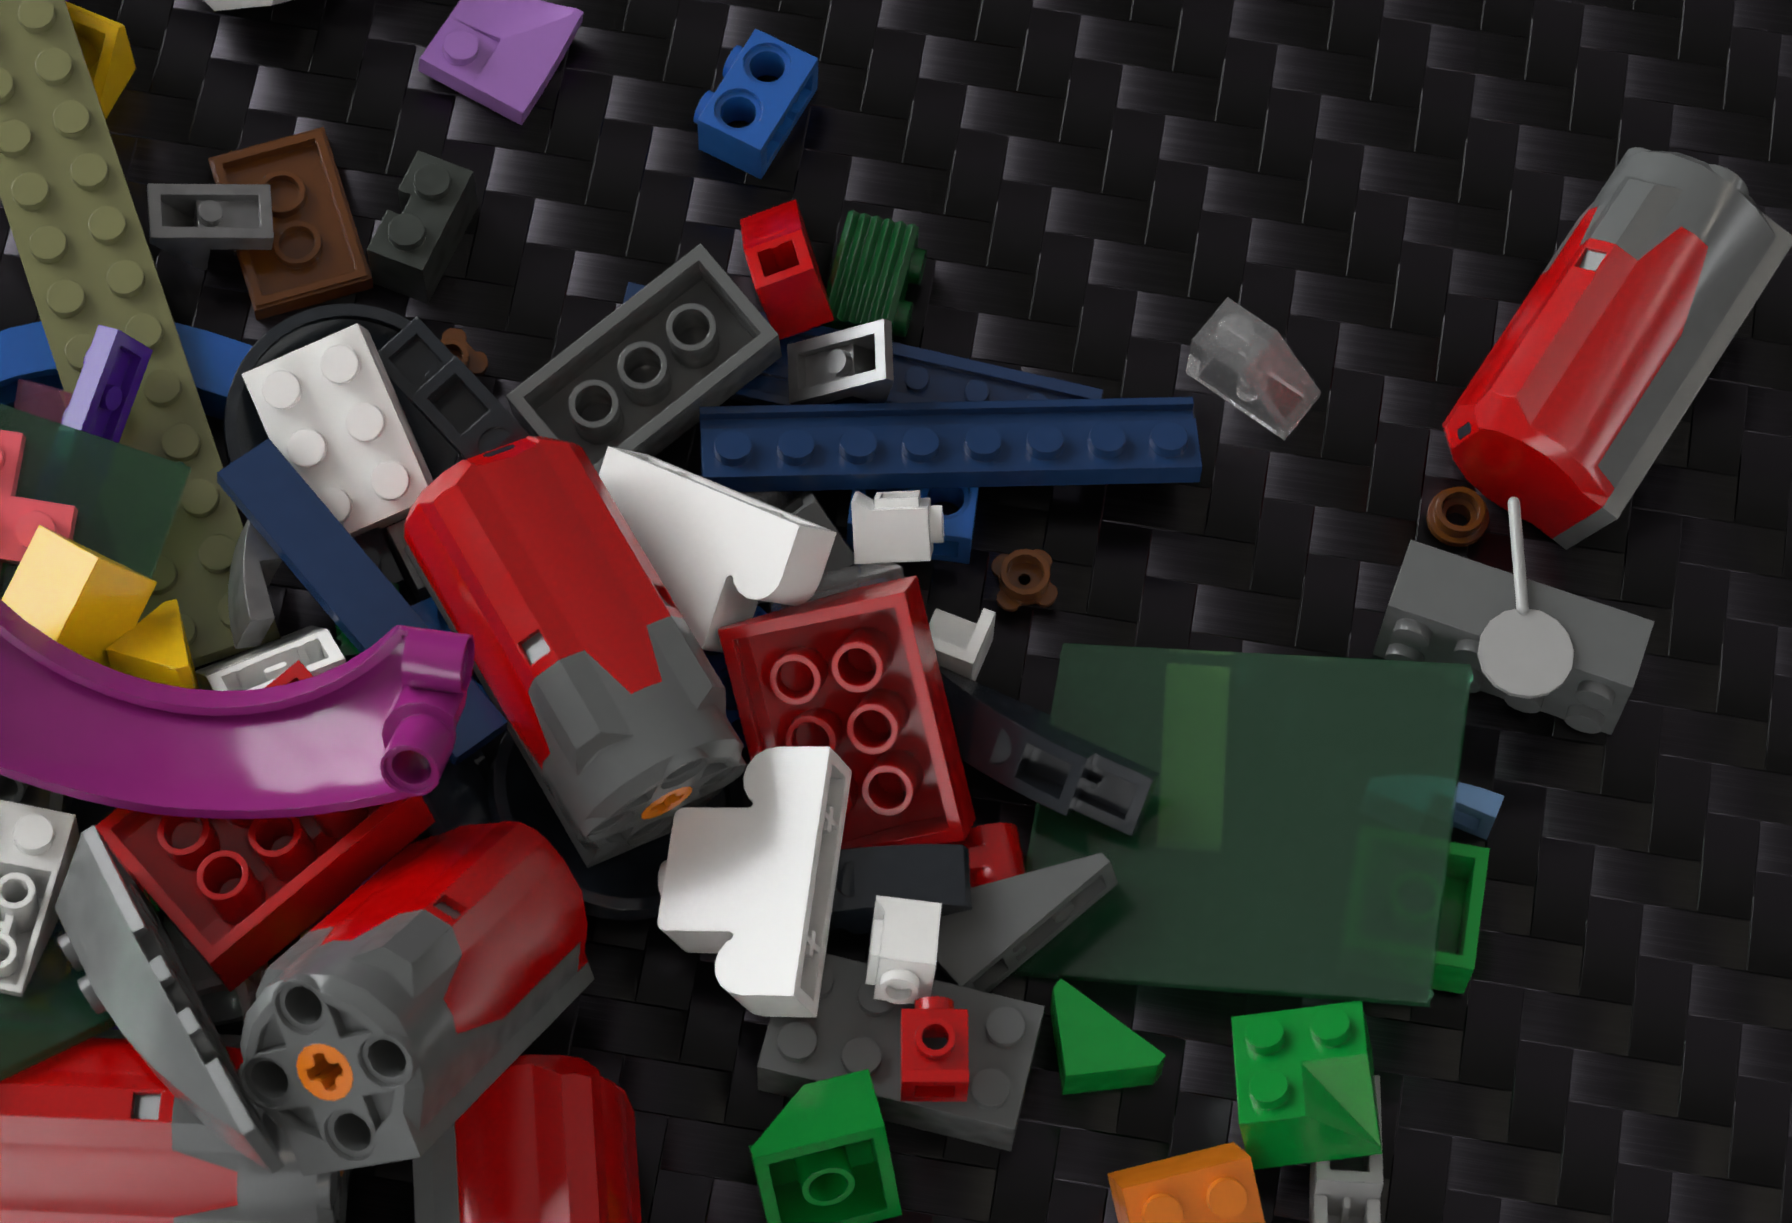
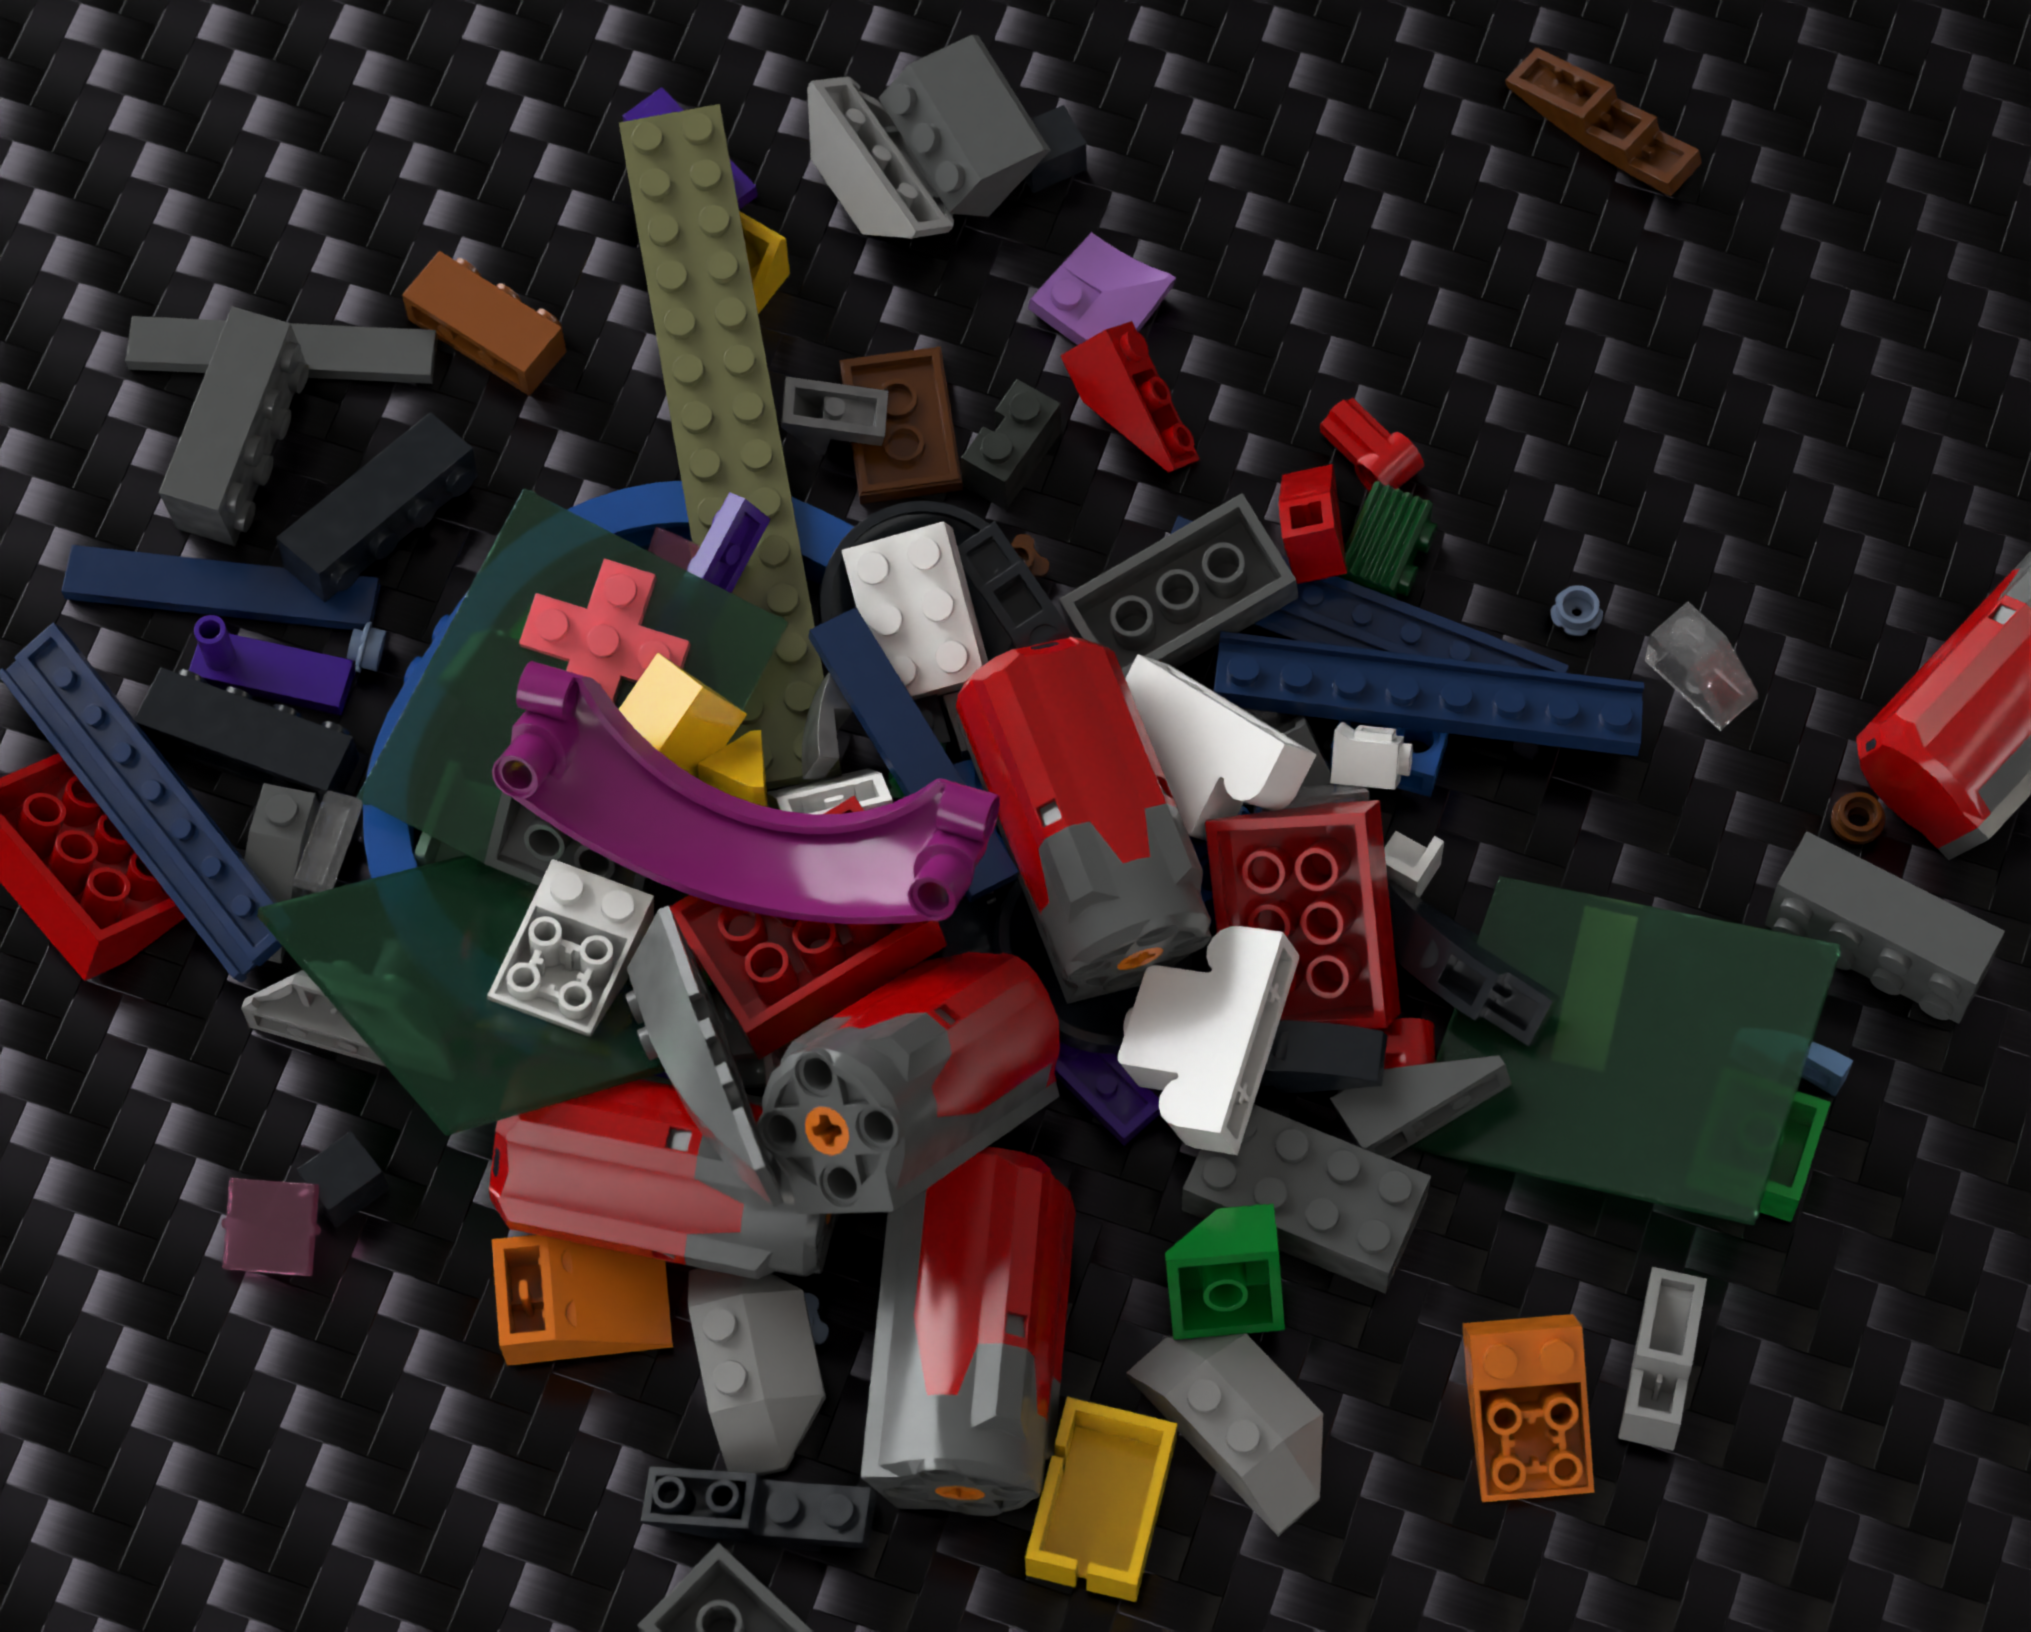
camera: 15 degrees right, 0 degrees up
blue brick [693,28,818,179] -> none
flat silver slope [787,319,894,405] -> none
white window [865,895,942,1004] -> none
red brick [900,996,969,1102] -> none
reddish brown plate [991,549,1058,612] -> none
green slope [1050,978,1166,1095] -> none
green slope [1231,1000,1382,1170] -> none
light grey piece [1477,496,1574,699] -> none
none -> dark purple plate [1054,1042,1161,1146]
none -> red slope [1060,321,1200,473]
none -> red piece [1320,398,1424,492]
none -> sand blue plate [1551,586,1603,636]

